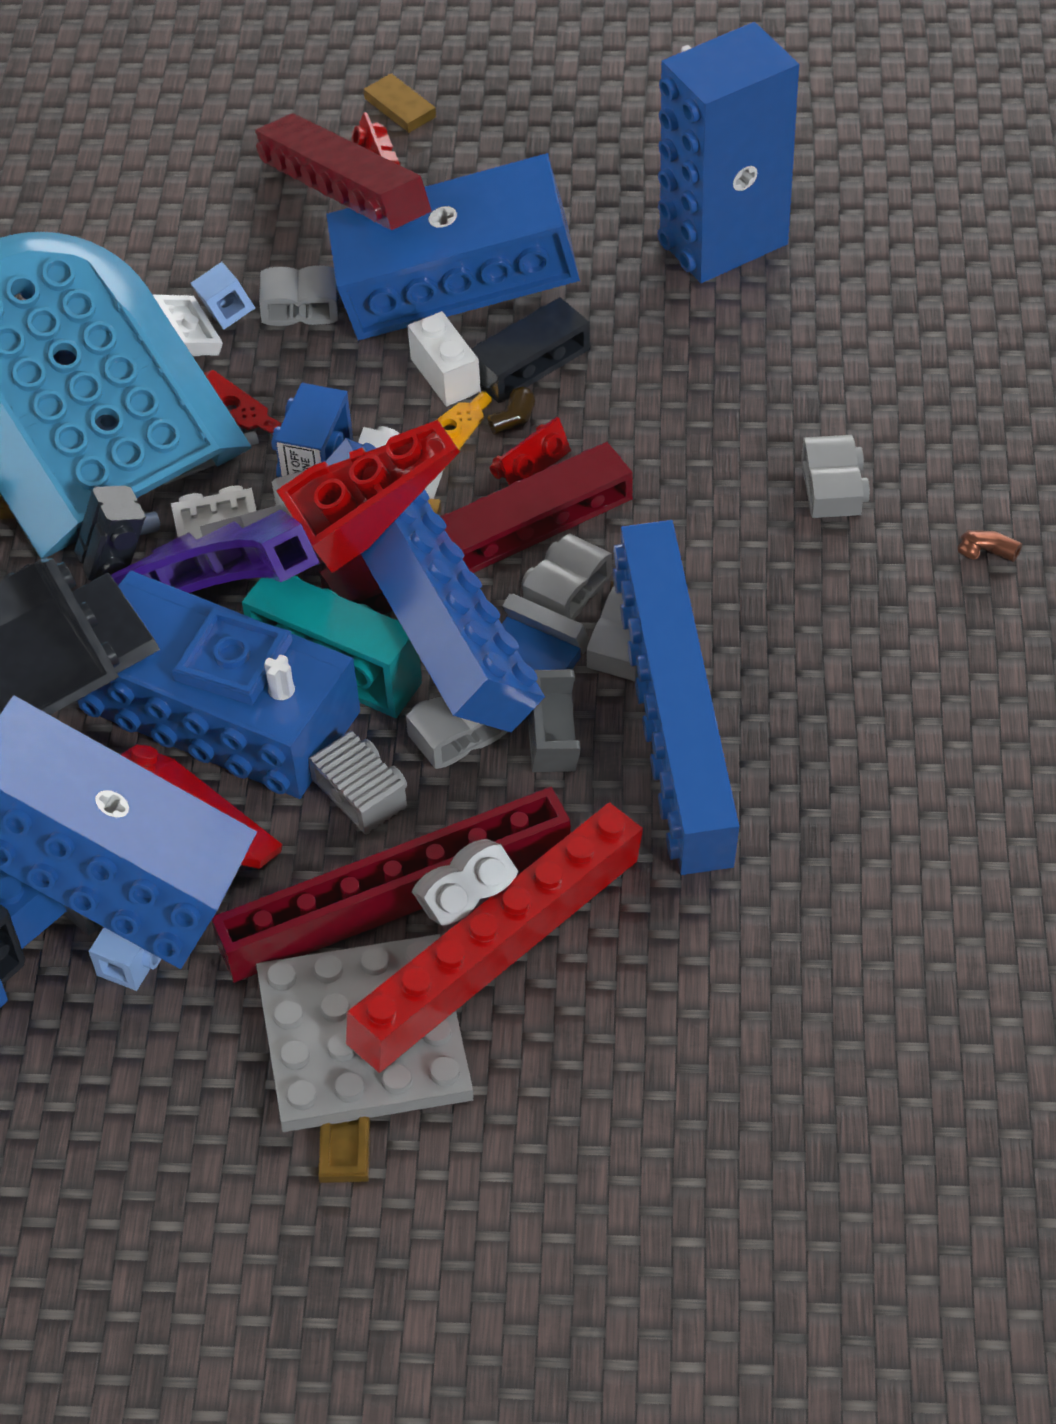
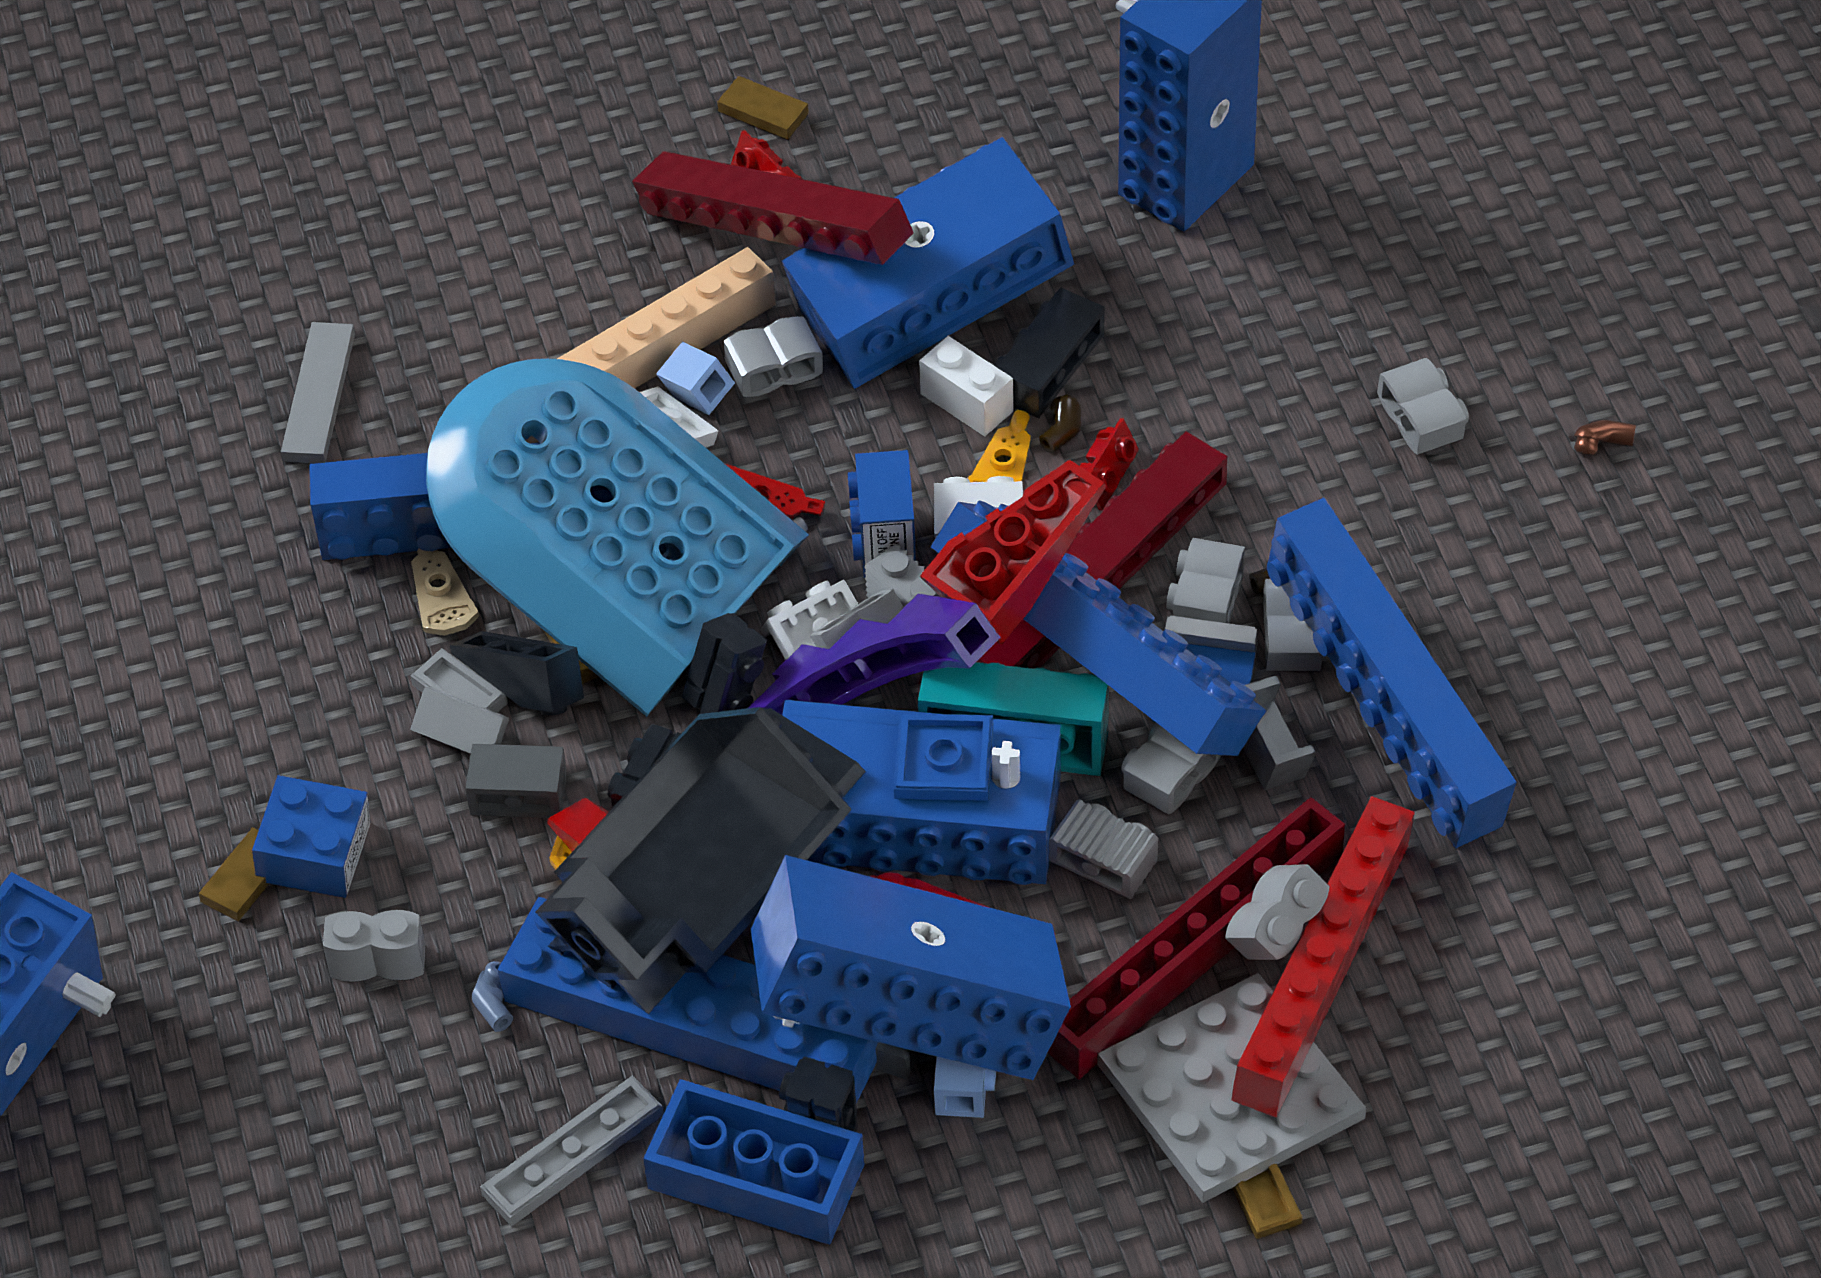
camera: 20 degrees left, 0 degrees up
none -> light nougat brick [525,247,776,443]

